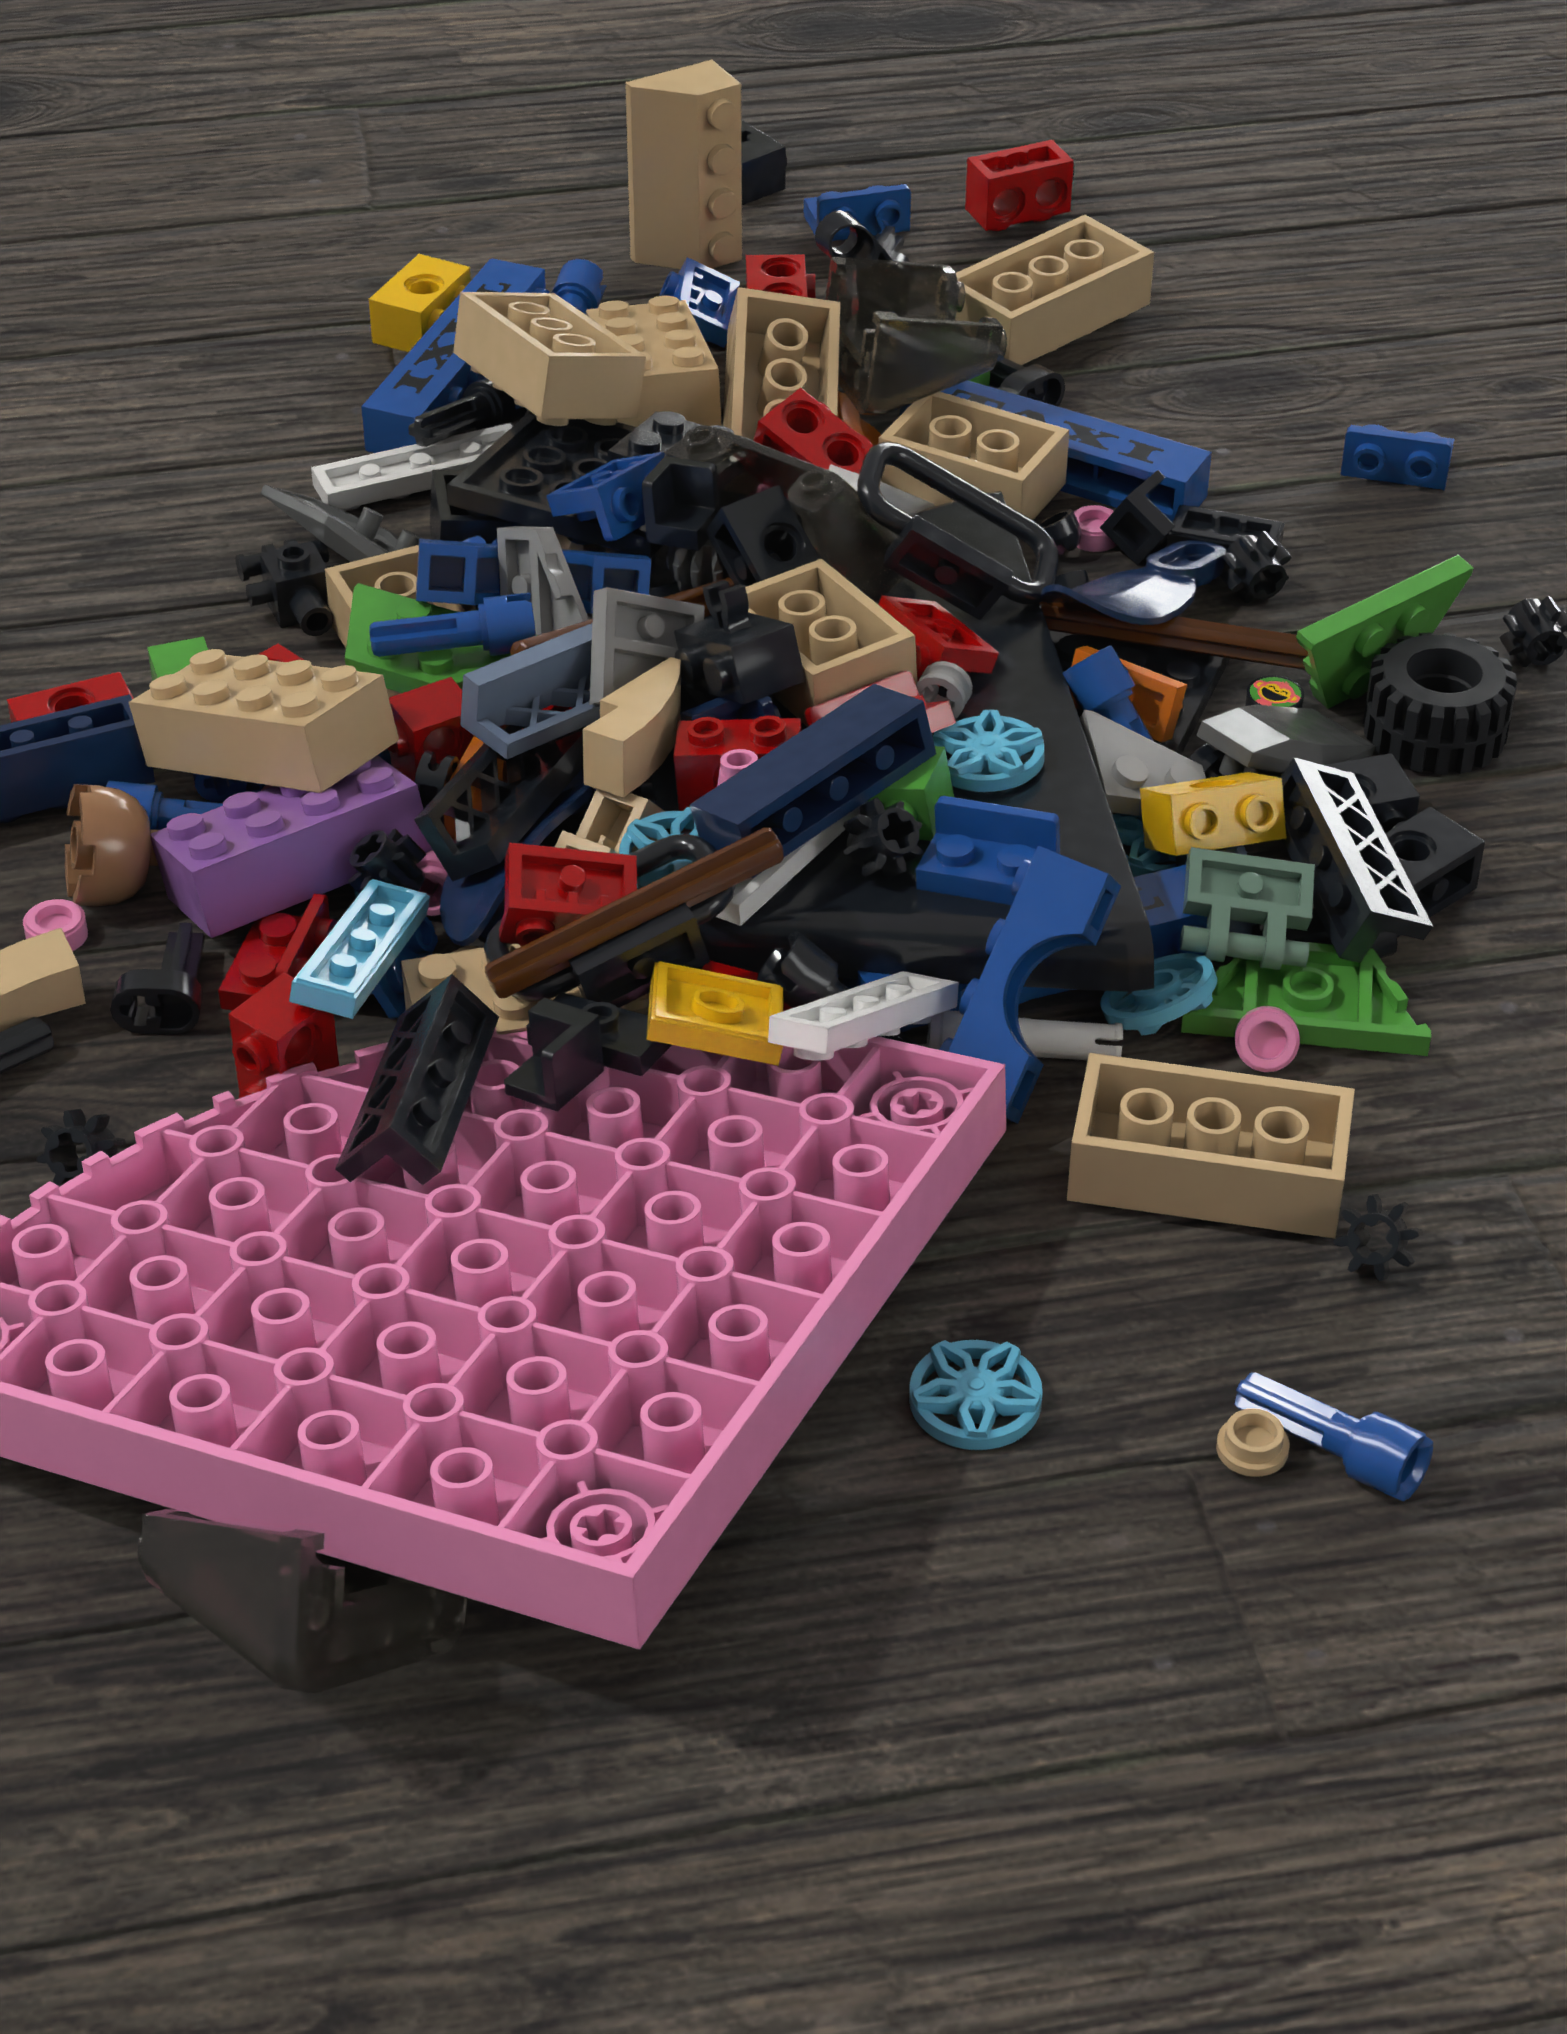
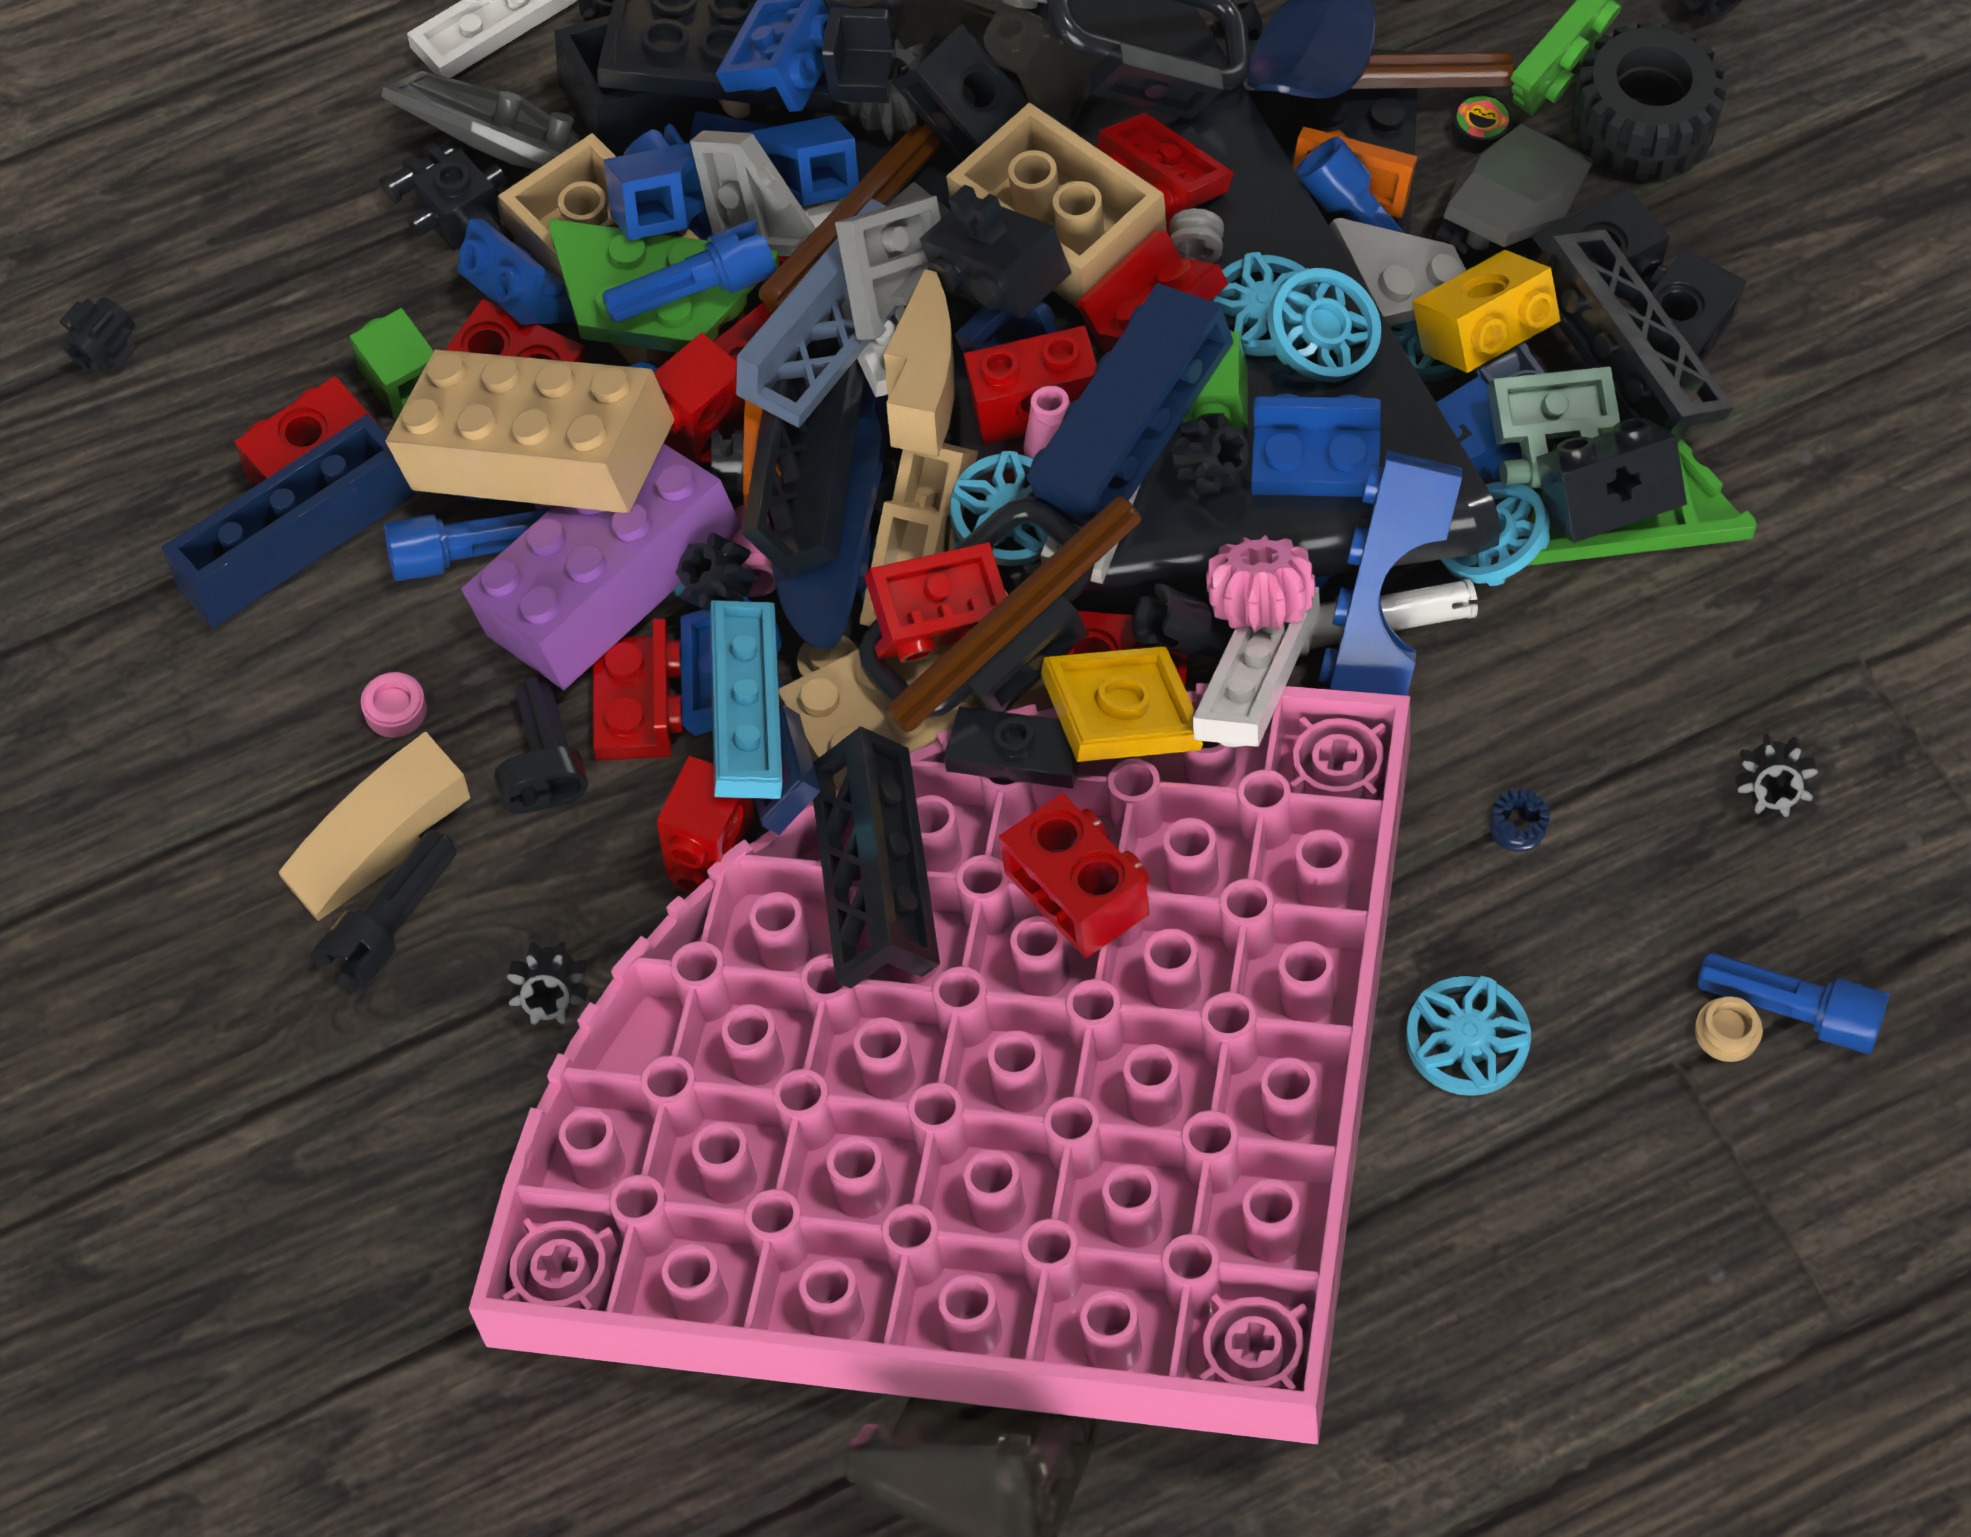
camera: 15 degrees left, 20 degrees up
medium nougat cylinder [65,784,159,906] -> none
black panel [504,998,604,1112] -> none
tan brick [1067,1053,1355,1239] -> none
bright pink tile [1235,1006,1300,1072] -> none
none -> blue bracket [457,219,576,325]
none -> dark blue tile [755,704,821,835]
none -> red brick [999,792,1150,959]
none -> bright pink gear [1206,535,1315,633]
none -> medium azure wheel [1268,268,1381,383]
none -> dark blue bush [1489,788,1551,852]
none -> black brick [1536,418,1687,543]

